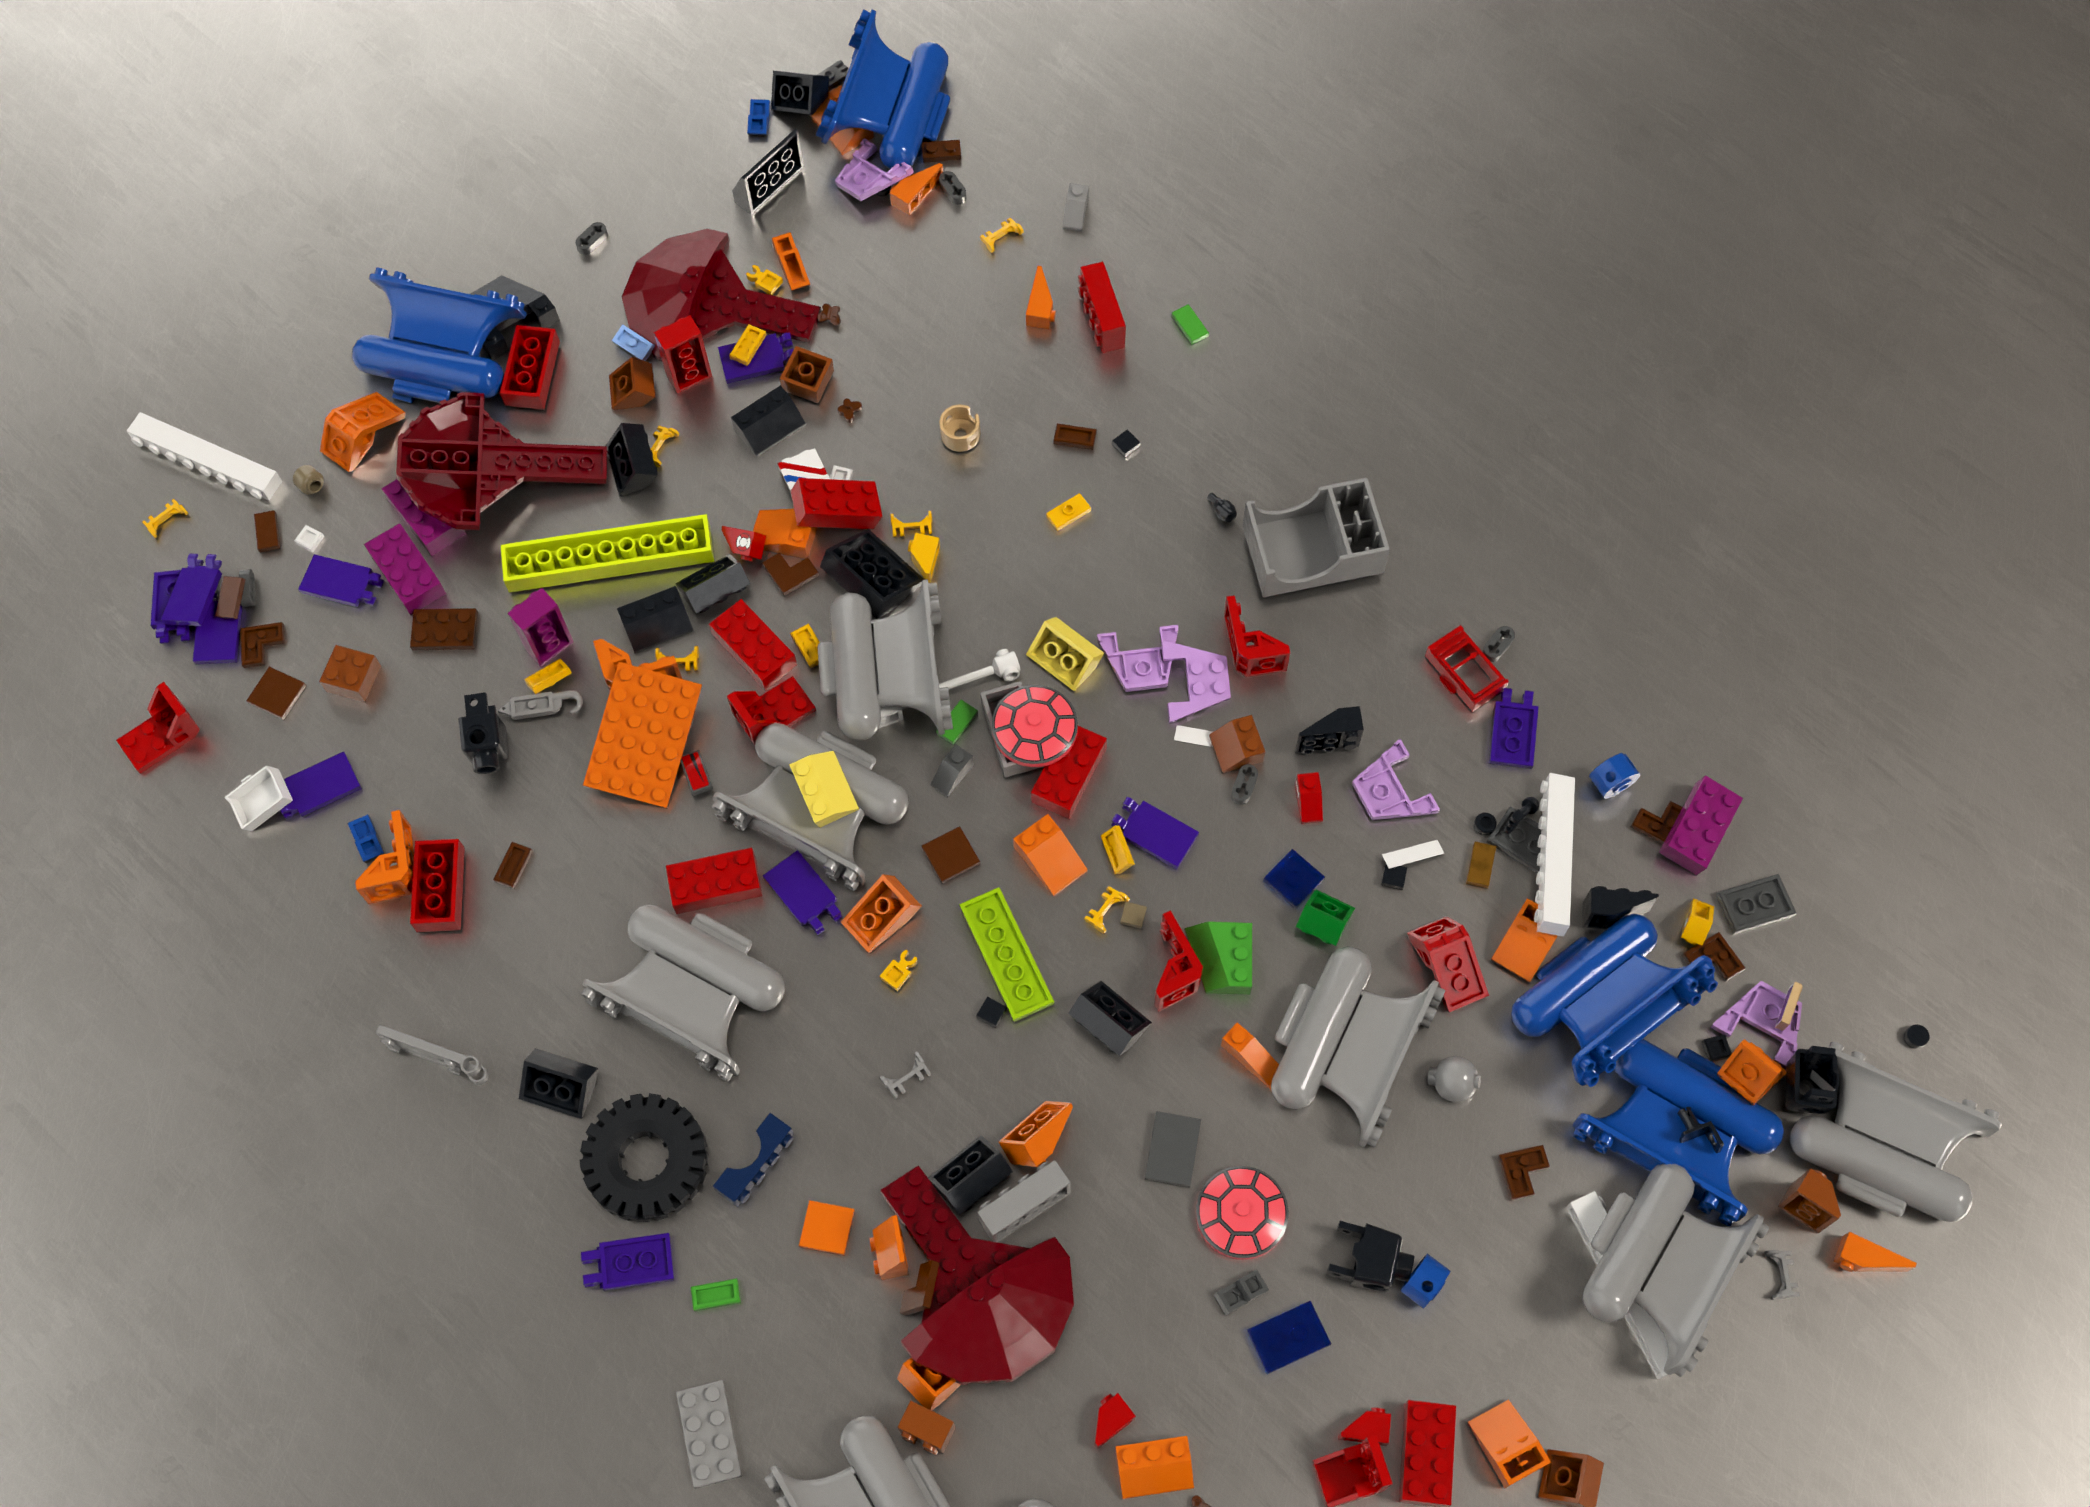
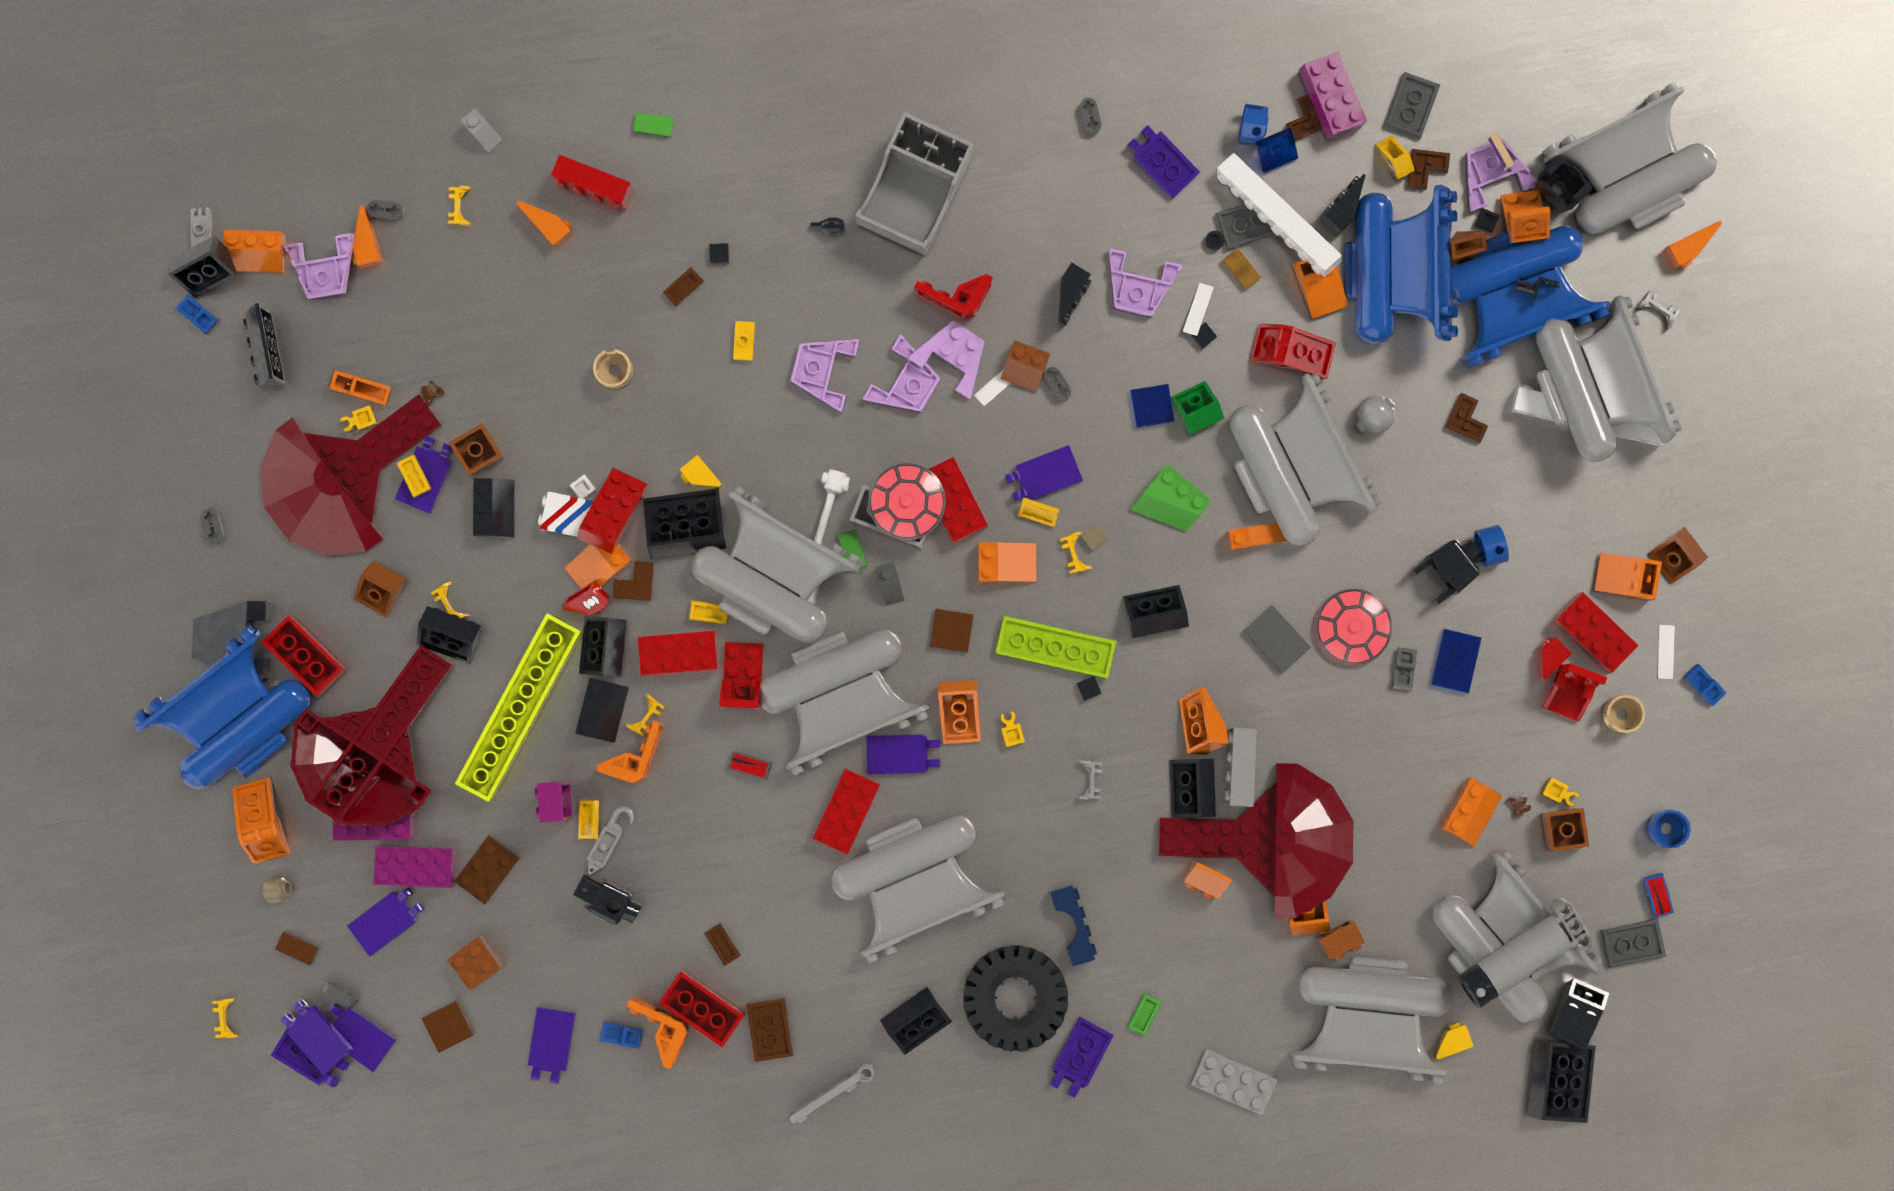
camera: 50 degrees left, 20 degrees up
red bracket [116,682,200,774] -> none
white brick [127,412,282,501] -> none
reddish brown tile [215,576,246,620] -> none
white container [225,766,293,832] -> none
reddish brown tile [240,622,285,668] -> none
white tile [294,525,325,553] -> none
orange plate [583,662,702,808] -> none
light blue plate [612,325,655,361] -> none
red brick [654,315,713,394] -> none
light yellow slope [789,751,859,828] -> none
orange tile [799,1200,855,1256] -> none
blue piece [815,9,950,169] -> none
reddish brown piece [838,398,862,423] -> none
yellow piece [890,511,932,537] -> none
reddish brown tile [899,1260,939,1316] -> none
reddish brown plate [922,140,961,163] -> none
light yellow slope [1026,617,1104,691] -> none
red slope [1095,1393,1136,1449] -> none
red bracket [1154,910,1203,1012] -> none
red slope [1295,772,1323,824] -> none
red piece [1425,625,1509,712] -> none
black hinge [1503,797,1539,834] -> none
dark orange slope [1778,1169,1841,1233] -> none
light grey piece [1809,1070,1835,1091] -> none
black tile [1904,1024,1930,1048] -> none
none -> reddish brown plate [746,998,793,1062]
none -> lavender wing [791,339,860,412]
none -> clear blue tile [1255,127,1298,173]
none -> dark orange slope [1449,231,1487,265]

